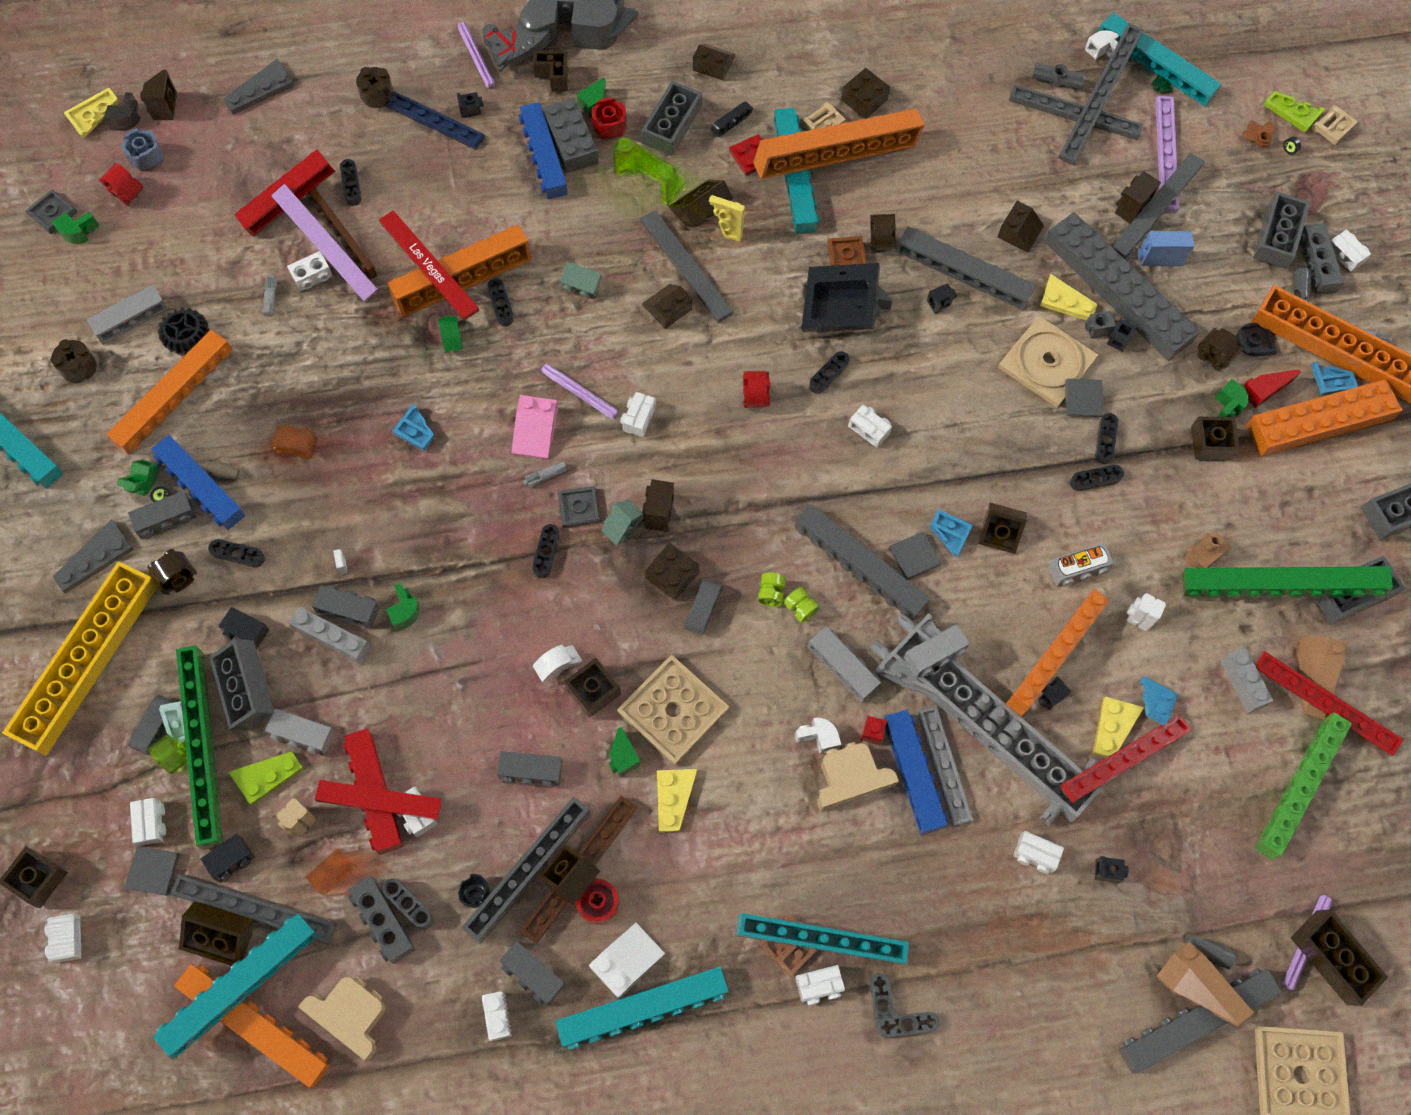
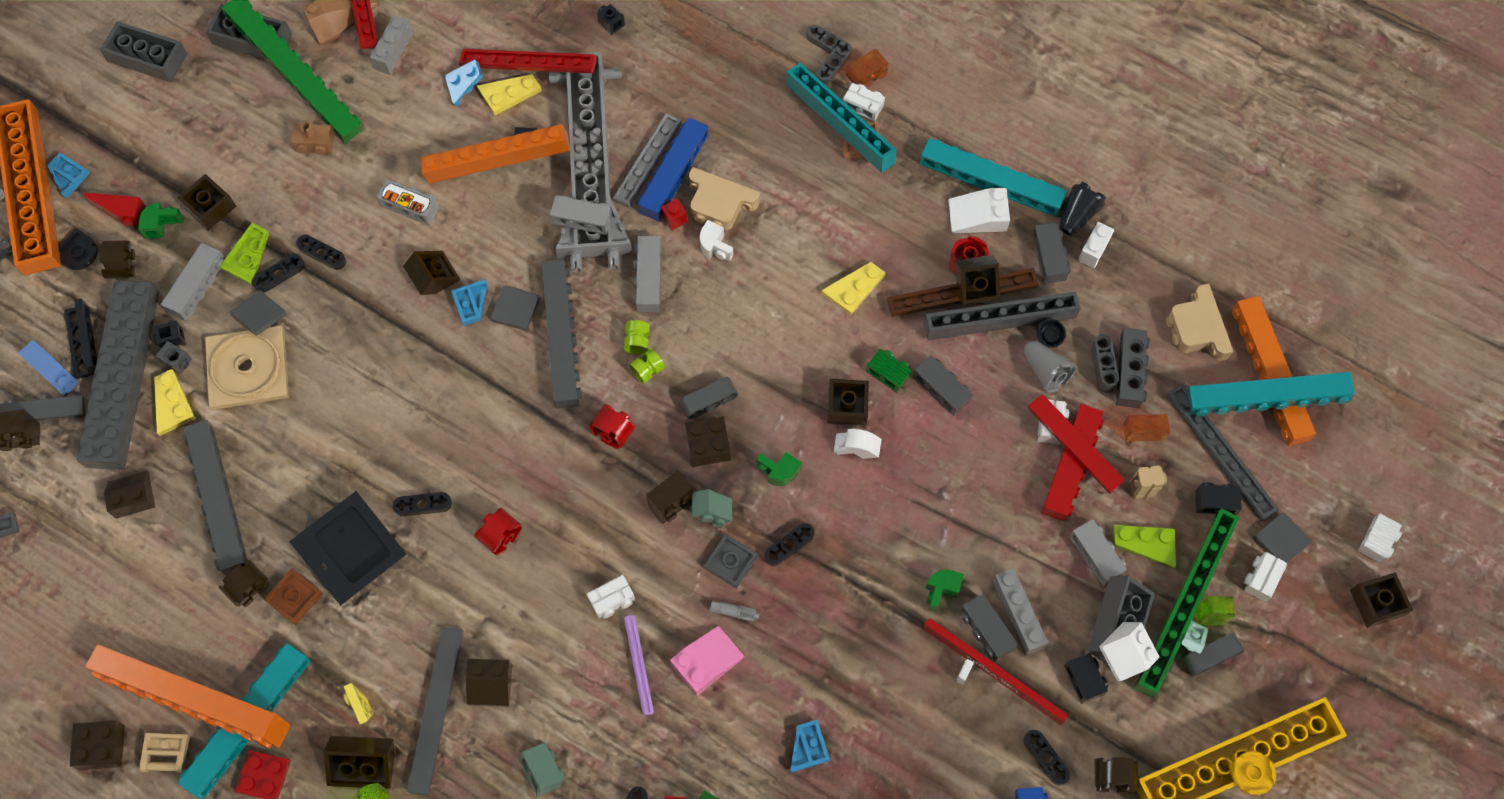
camera: 135 degrees left, 0 degrees up
dark brown slope [179,901,254,966] -> none
green slope [608,727,641,777] -> none
tan piece [617,654,729,766] -> none
white brick [848,405,892,448] -> none
black brick [926,283,957,314] -> none
white brick [1013,831,1064,874] -> none
white brick [1126,593,1166,631] -> none
orange brick [1246,379,1403,457] -> none
none -> black fence [64,299,97,379]
none -> light grey brick [161,243,225,321]
none -> lime wing [219,223,269,286]
none -> red brick [588,404,635,449]
none -> green brick [756,452,802,486]
none -> clear orange brick [846,49,889,87]
none -> green brick [866,348,912,393]
none -> red tile [923,618,1068,725]
none -> light grey cone [1024,341,1076,393]
none -> black cone [1059,182,1106,236]
none -> white slope [1099,622,1159,681]
none -> yellow tile [1231,751,1276,796]

